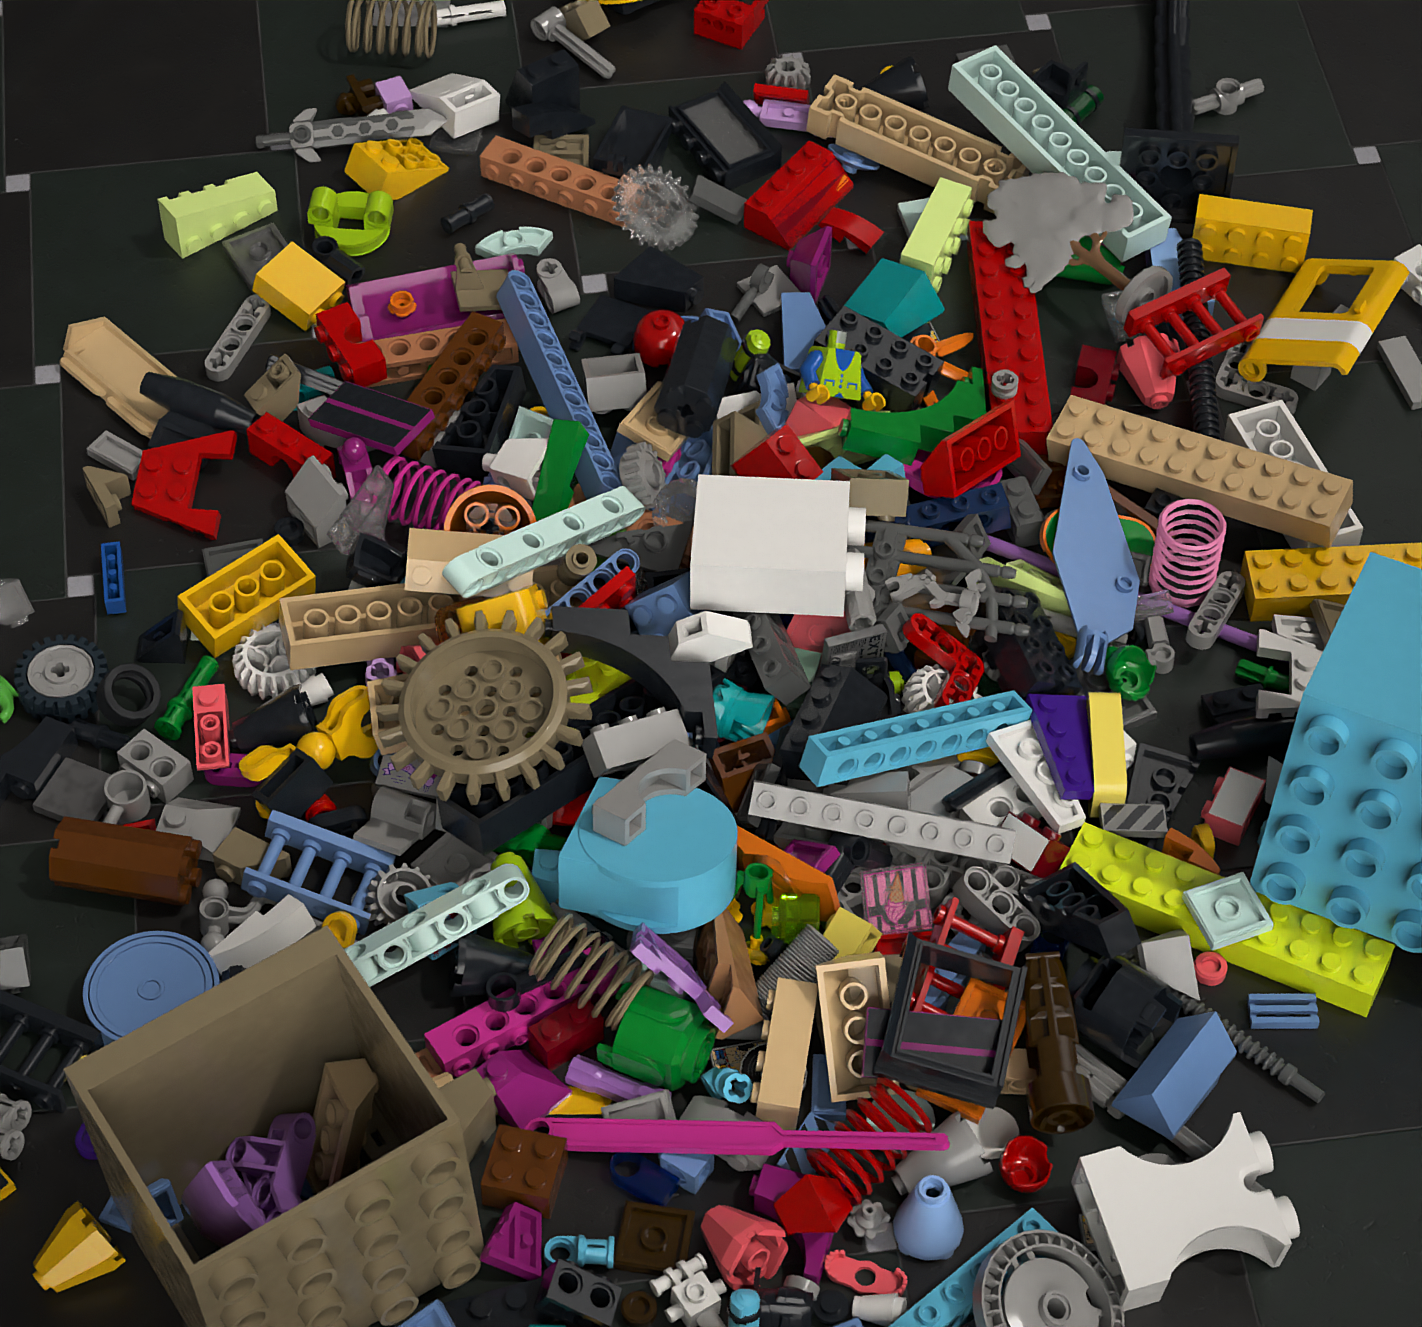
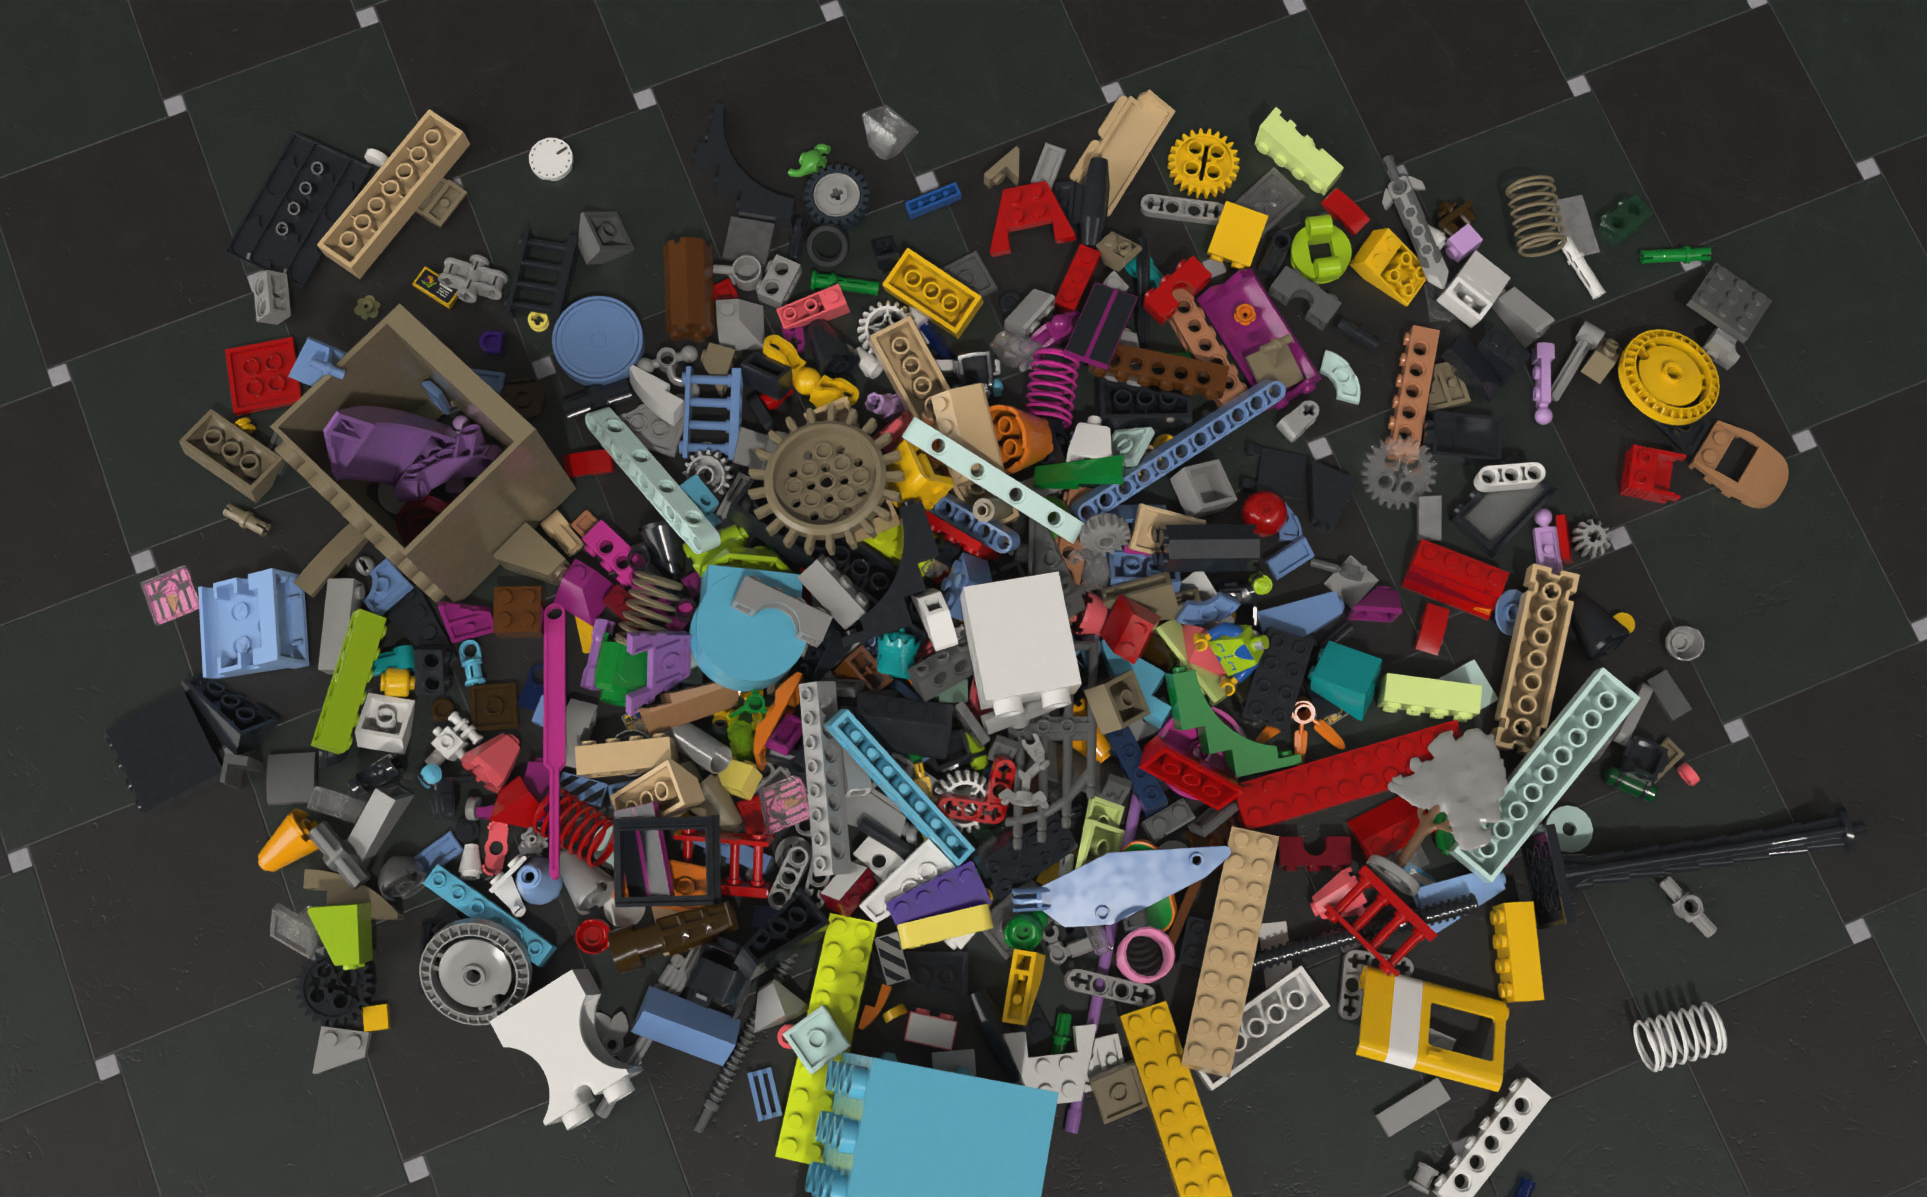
camera: 75 degrees right, 25 degrees up
yellow tile [321,911,357,949] -> none
light grey tile [601,1089,676,1120] -> none
medium azure connector [701,1067,753,1104] -> none
light grey bush [991,370,1019,399] -> none
none -> medium blue plate [288,336,347,386]
none -> white plate [489,854,530,917]
none -> lime wedge [699,544,795,578]
none -> yellow slope [1002,949,1046,1026]
none -> yellow gear [1167,128,1240,199]
none -> dark grey arch [1268,266,1342,331]
none -> red slope [1320,188,1370,235]
none -> red slope [1346,796,1437,862]
none -> white beam [1474,462,1546,492]
none -> light grey slope [1492,287,1555,348]
none -> lavender plate [1531,342,1555,425]
none -> white piece [1634,1001,1727,1072]
none -> light grey hair [1665,626,1705,661]
none -> coral tile [1677,762,1700,786]

